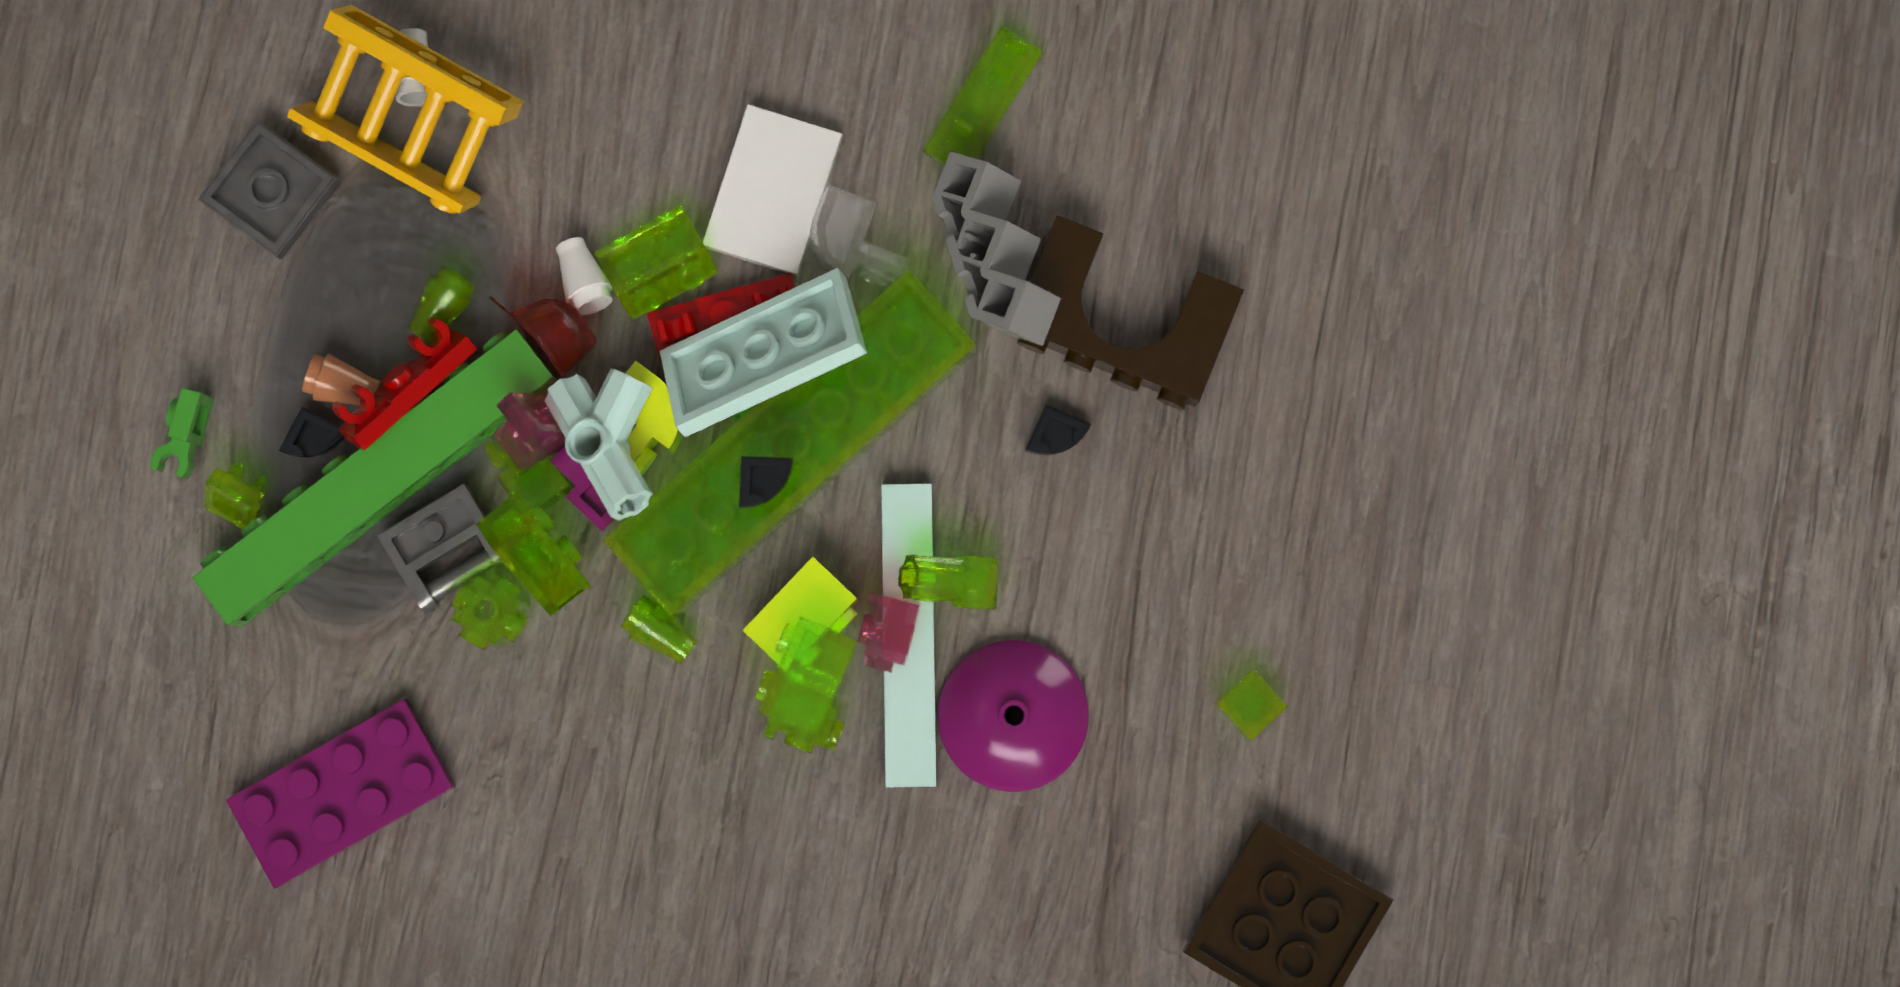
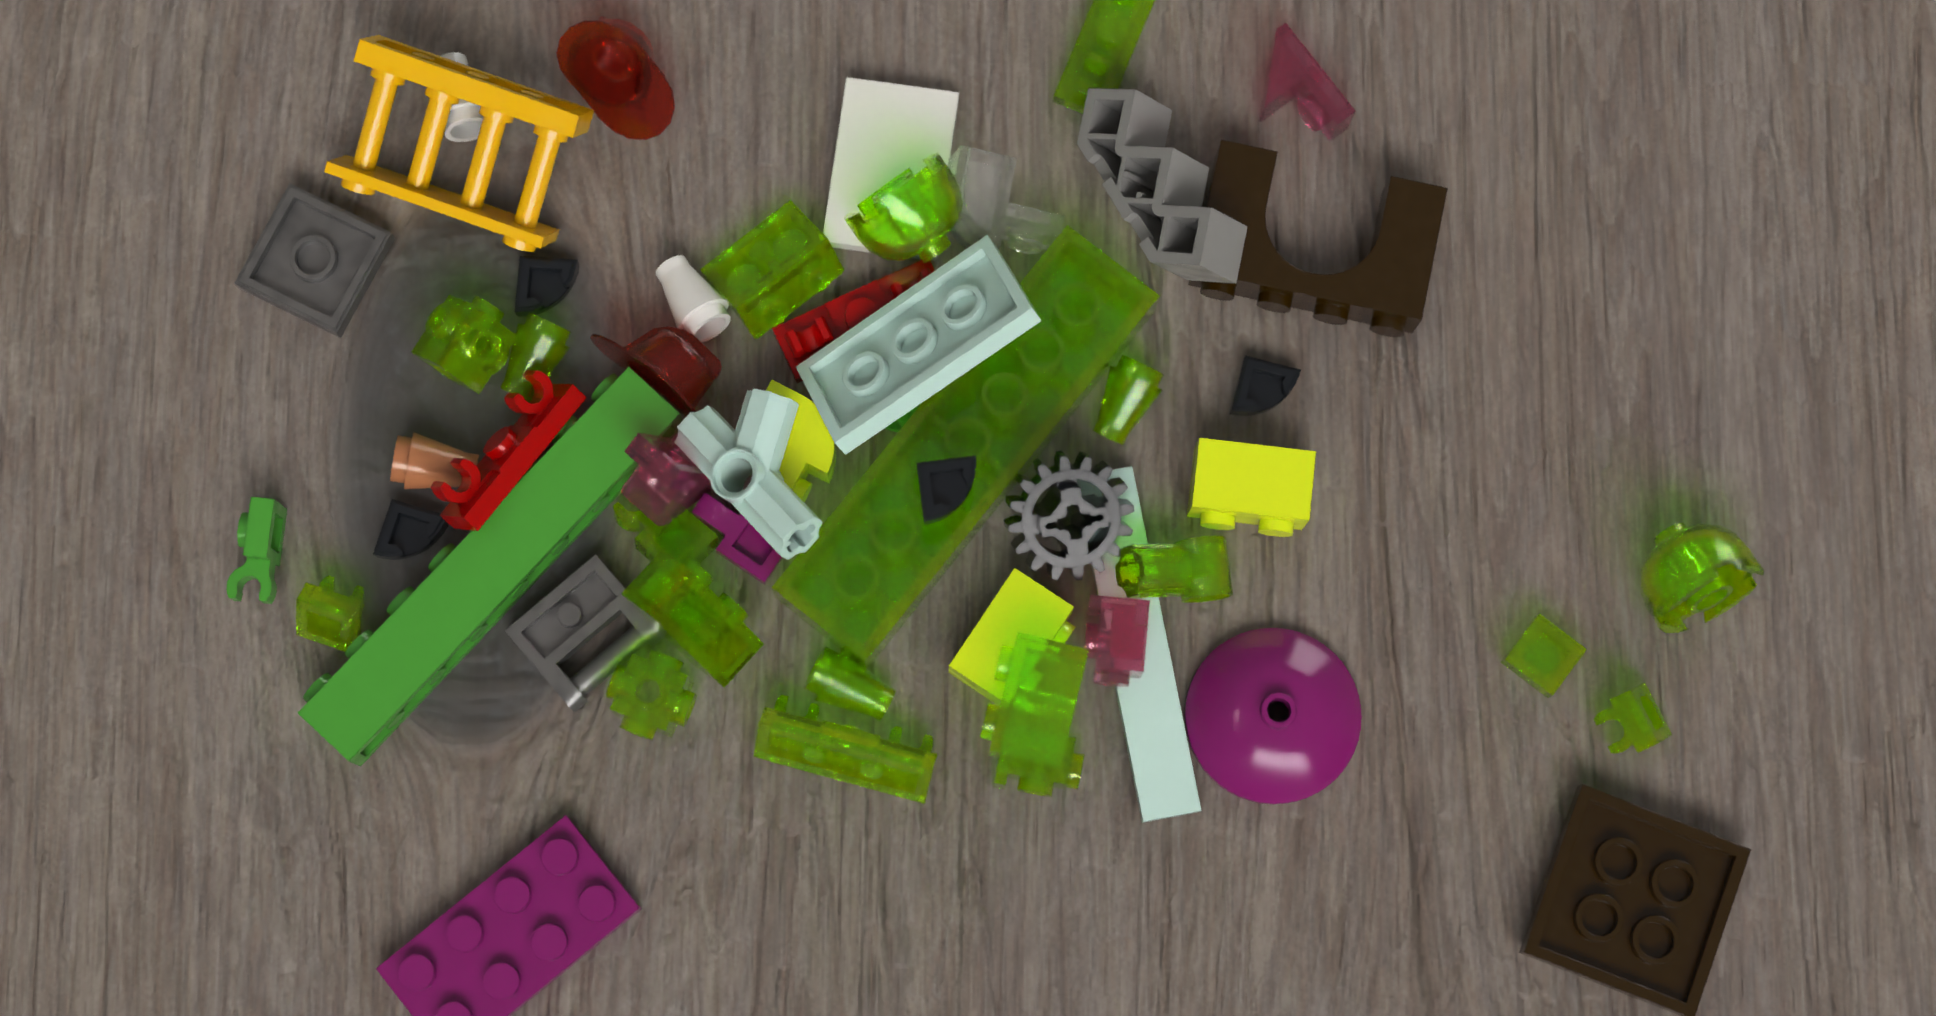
camera: 15 degrees left, 5 degrees down
none -> clear neon green brick [411,294,518,394]
none -> black tile [514,256,580,317]
none -> clear red piece [556,16,675,140]
none -> clear neon green plate [754,695,937,804]
none -> clear neon green cylinder [844,152,963,263]
none -> gear [1004,450,1134,581]
none -> clear neon green cone [1092,355,1164,446]
none -> neon yellow brick [1187,438,1316,537]
none -> clear pink slope [1259,23,1356,141]
none -> clear neon green tile [1593,682,1672,753]
none -> clear neon green cylinder [1640,523,1765,633]

